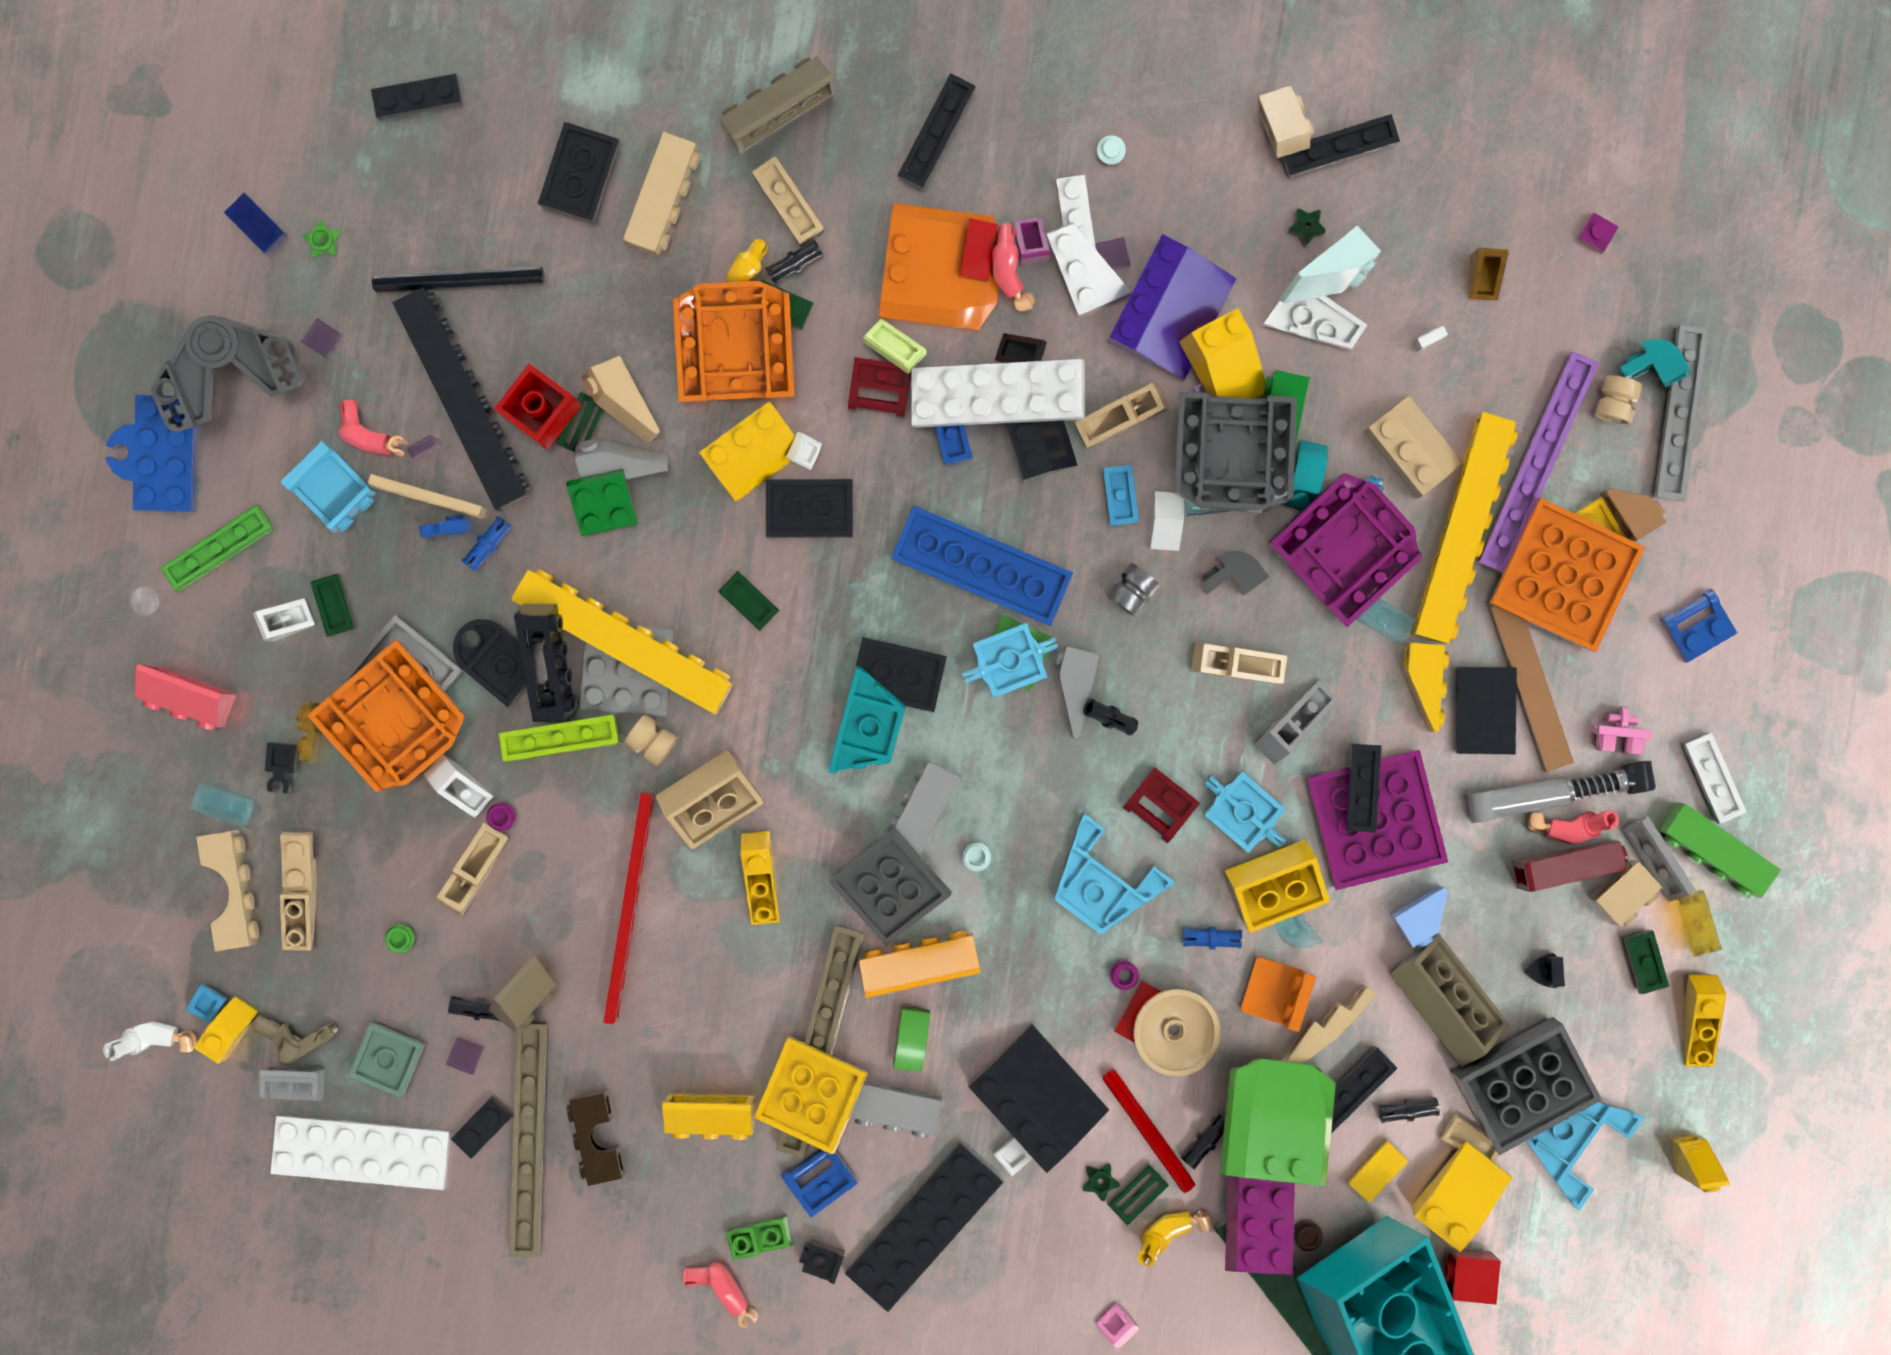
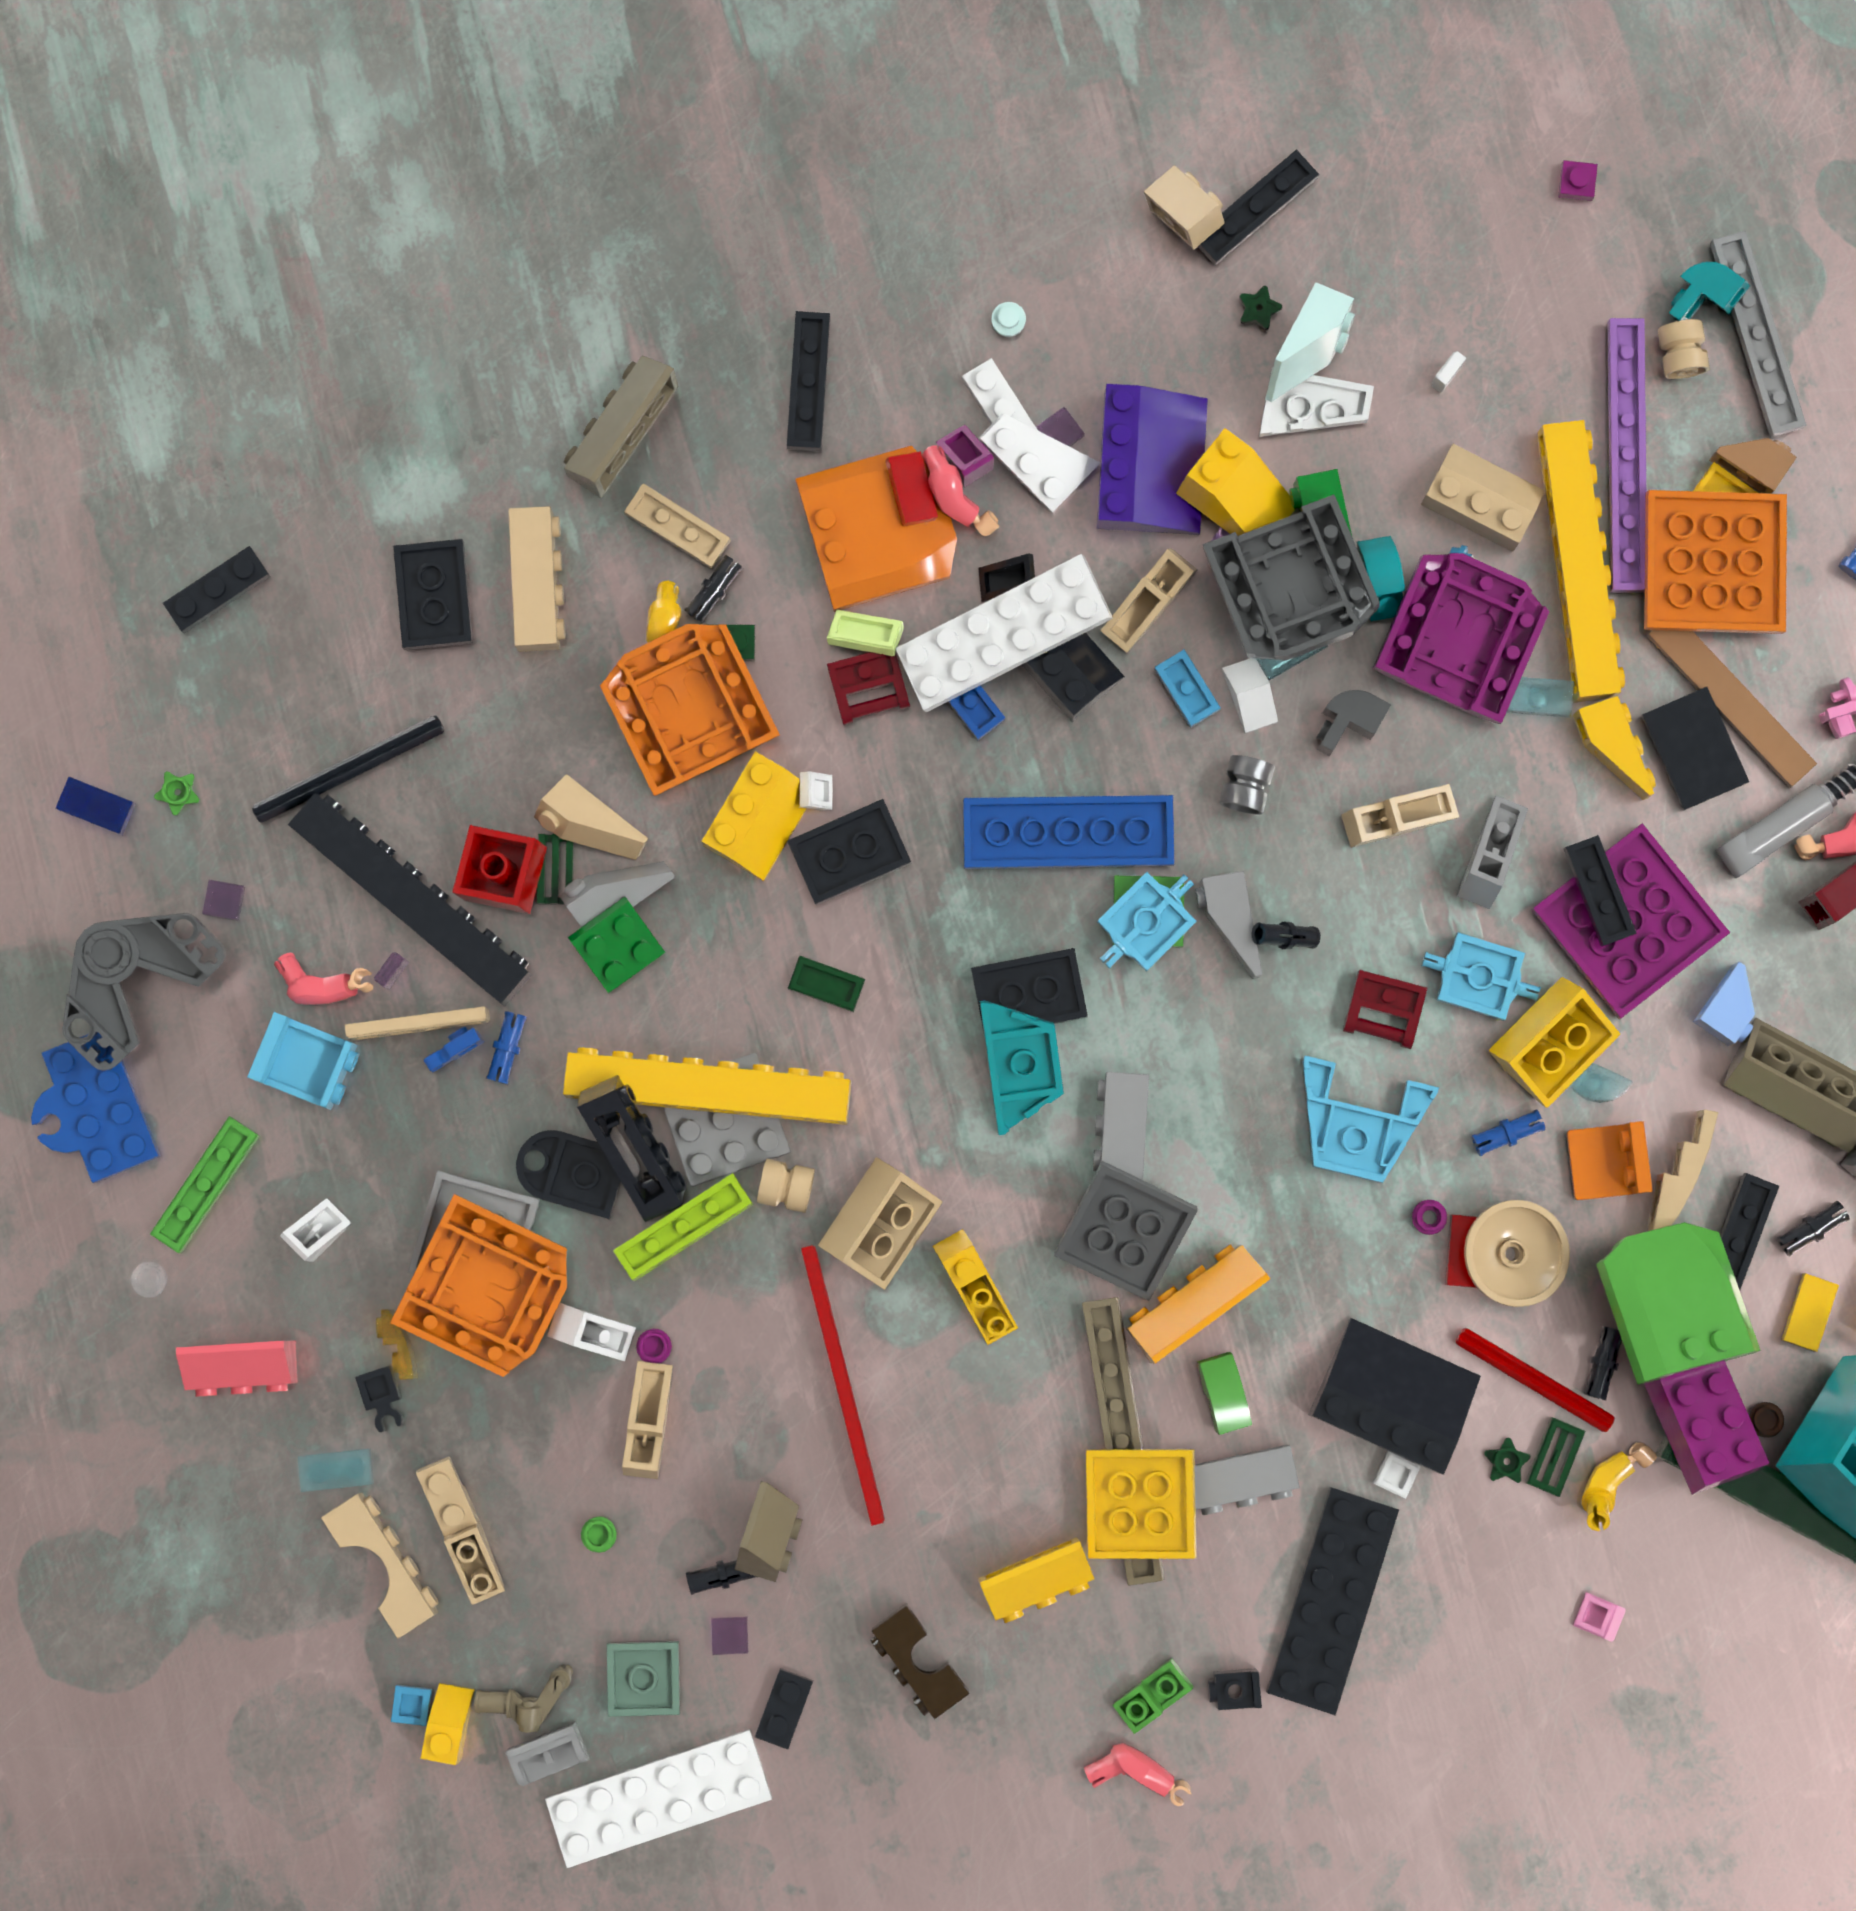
camera: 25 degrees left, 5 degrees down
white arm [103,1021,196,1061] -> none
dark green tile [310,573,356,637] -> none
dark tan plate [509,1023,547,1257] -> none
blue plate [781,1149,858,1218] -> none
light aqua plate [962,842,991,871] -> none
pearl gold slope [1469,248,1509,300] -> none

